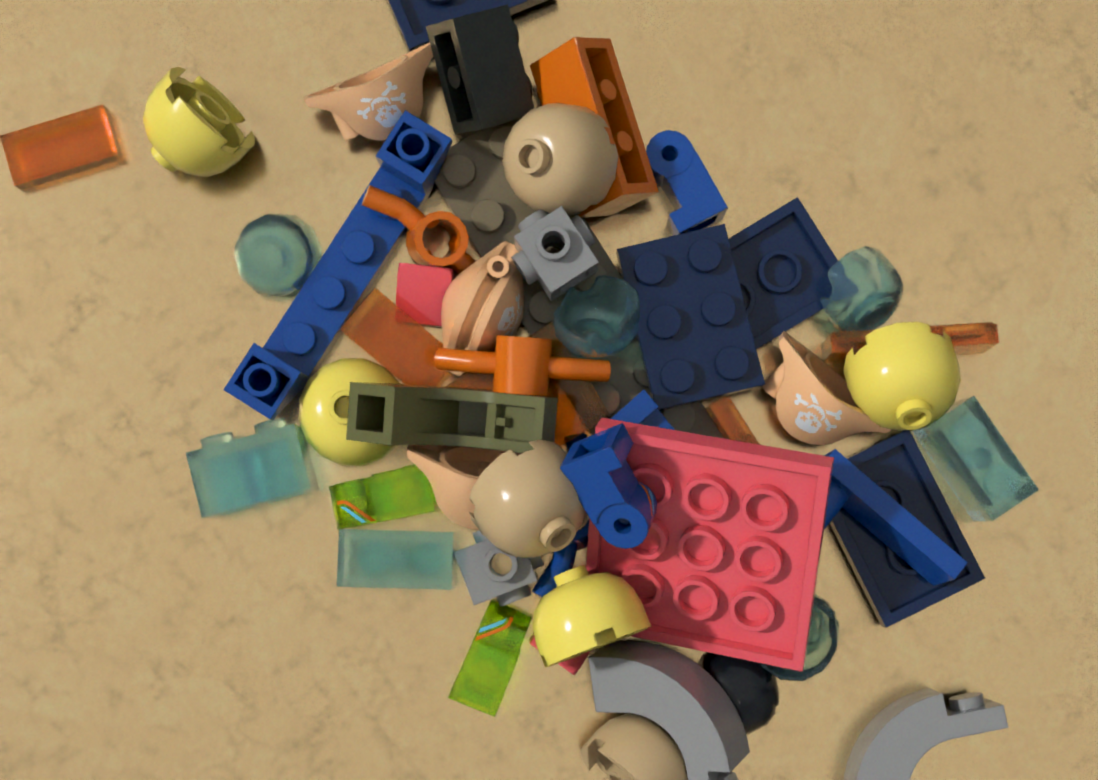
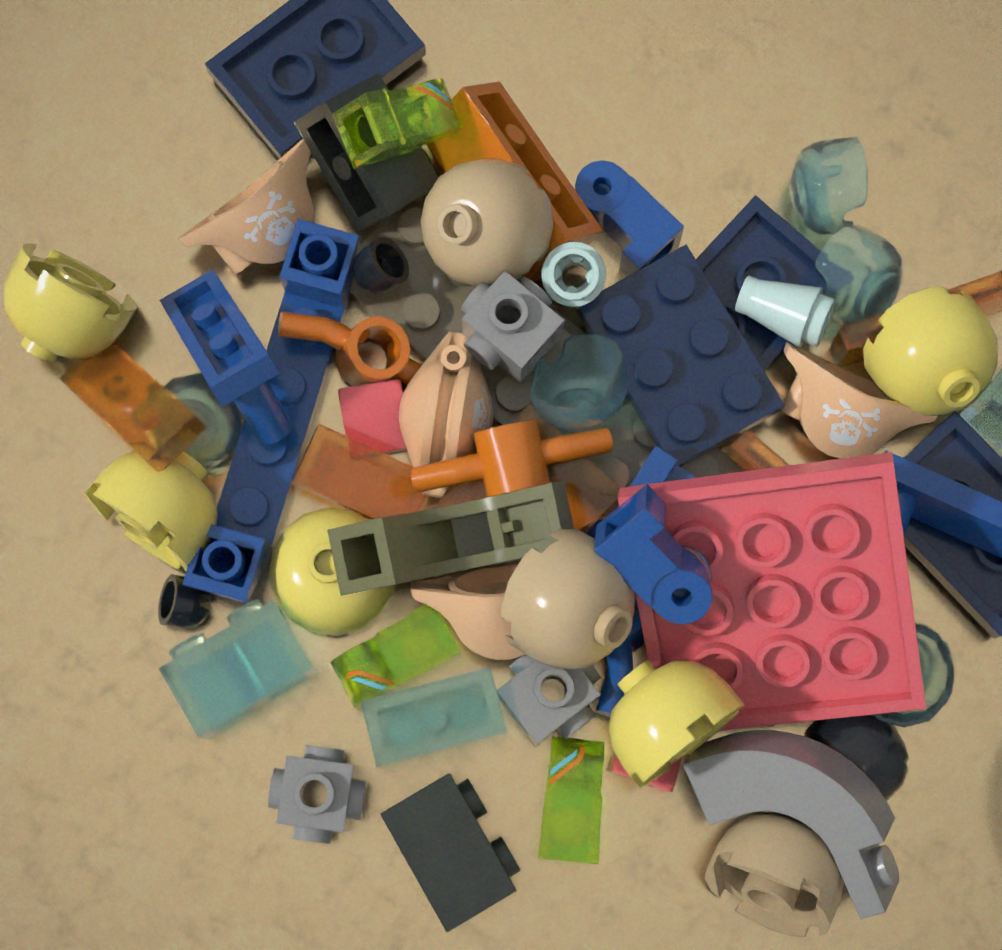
camera: 20 degrees left, 5 degrees down
none -> clear orange tile [59,343,207,472]
none -> light yellow cylinder [83,449,218,571]
none -> black hinge [158,574,211,628]
none -> blue piece [159,269,292,445]
none -> light grey brick [268,745,367,844]
none -> clear neon green leg [332,78,462,169]
none -> black hinge [352,238,409,294]
none -> pearl dark grey brick [380,773,521,932]
none -> light aqua cone [542,242,606,307]
none -> light aqua cone [735,275,836,348]
none -> clear light blue hair [789,137,868,235]

